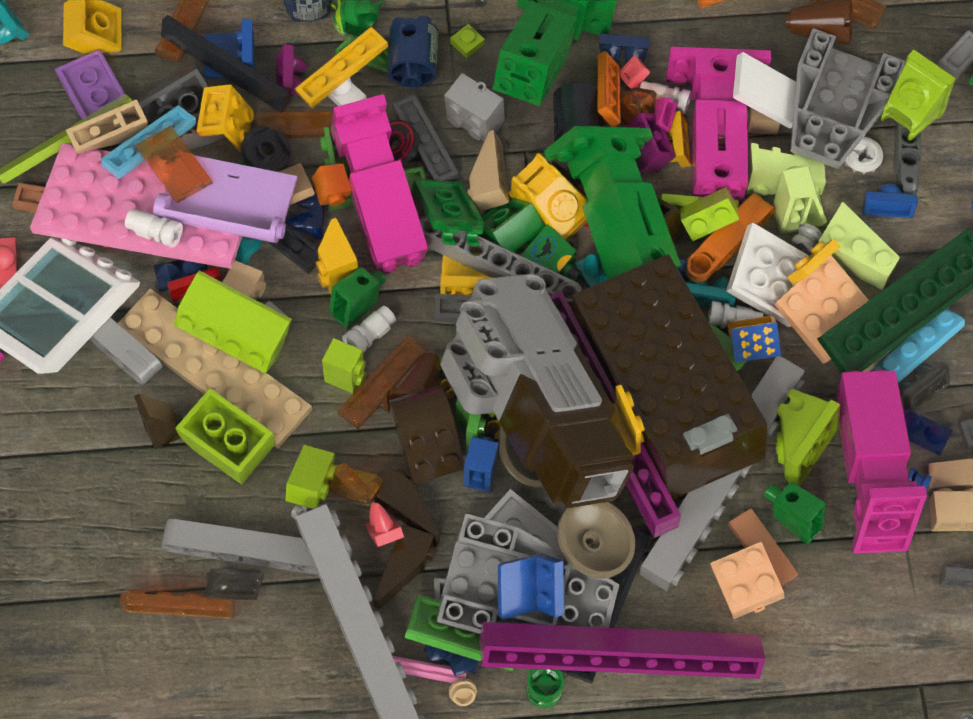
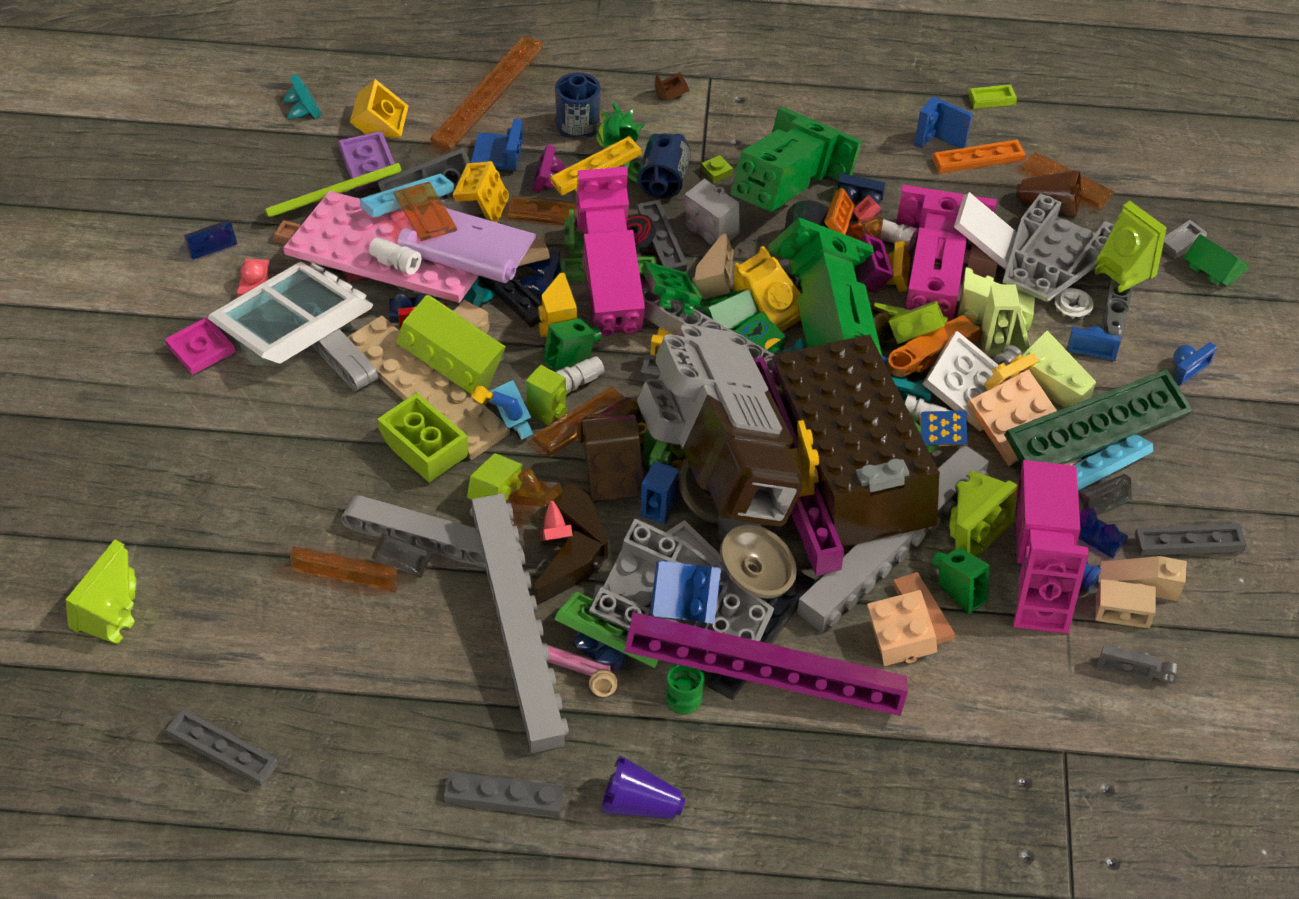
camera: 10 degrees right, 15 degrees down
tan slope [66,99,148,154] -> none
dark brown slope [134,394,183,449] -> none
black tile [161,15,289,113] -> none
black tile [241,126,291,172] -> none
orange brick [312,163,352,206] -> none
dark pink piece [655,97,678,132] -> none
none -> torso [471,380,533,441]

